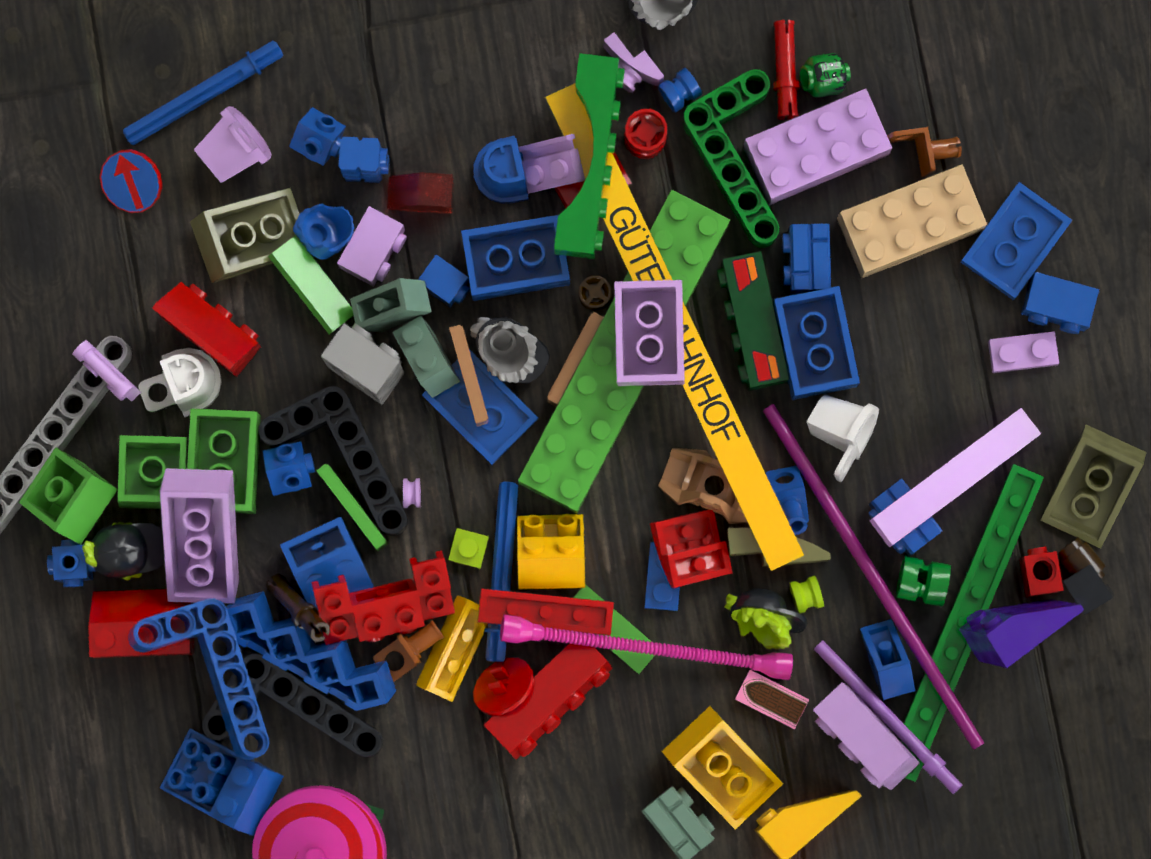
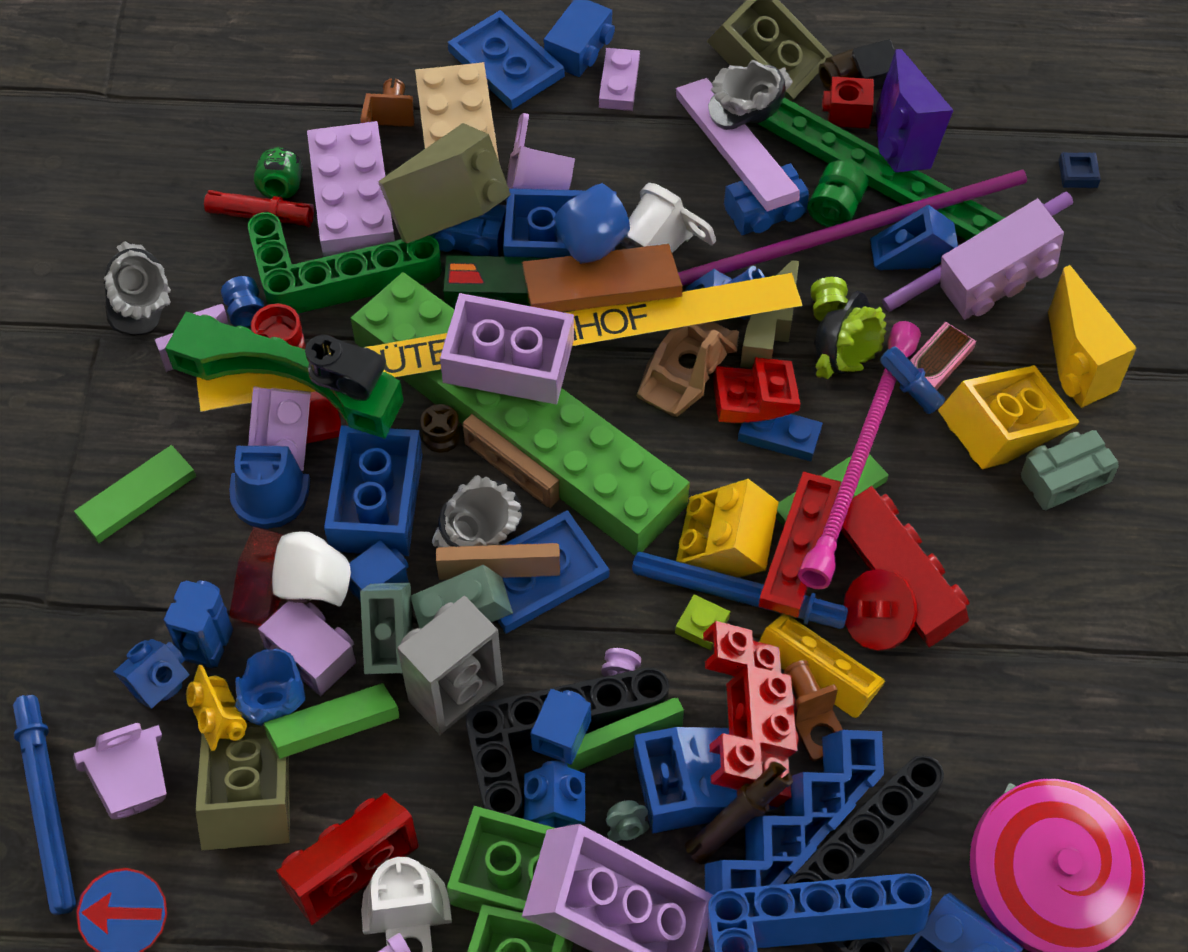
camera: 75 degrees left, 25 degrees down
none -> bright green tile [74,445,196,543]
none -> yellow hinge [186,665,247,751]
none -> white piece [272,531,351,607]
none -> black piece [305,335,386,401]
none -> olive slope [378,123,511,243]
none -> lavender container [505,113,575,203]
none -> dark orange tile [522,244,682,312]
none -> blue brick [531,689,591,765]
none -> blue piece [553,183,630,264]
none -> sand green plate [606,800,649,842]
none -> light grey hair [708,60,793,130]
none -> blue axle [880,346,945,414]
none -> dark blue tile [1059,152,1101,188]

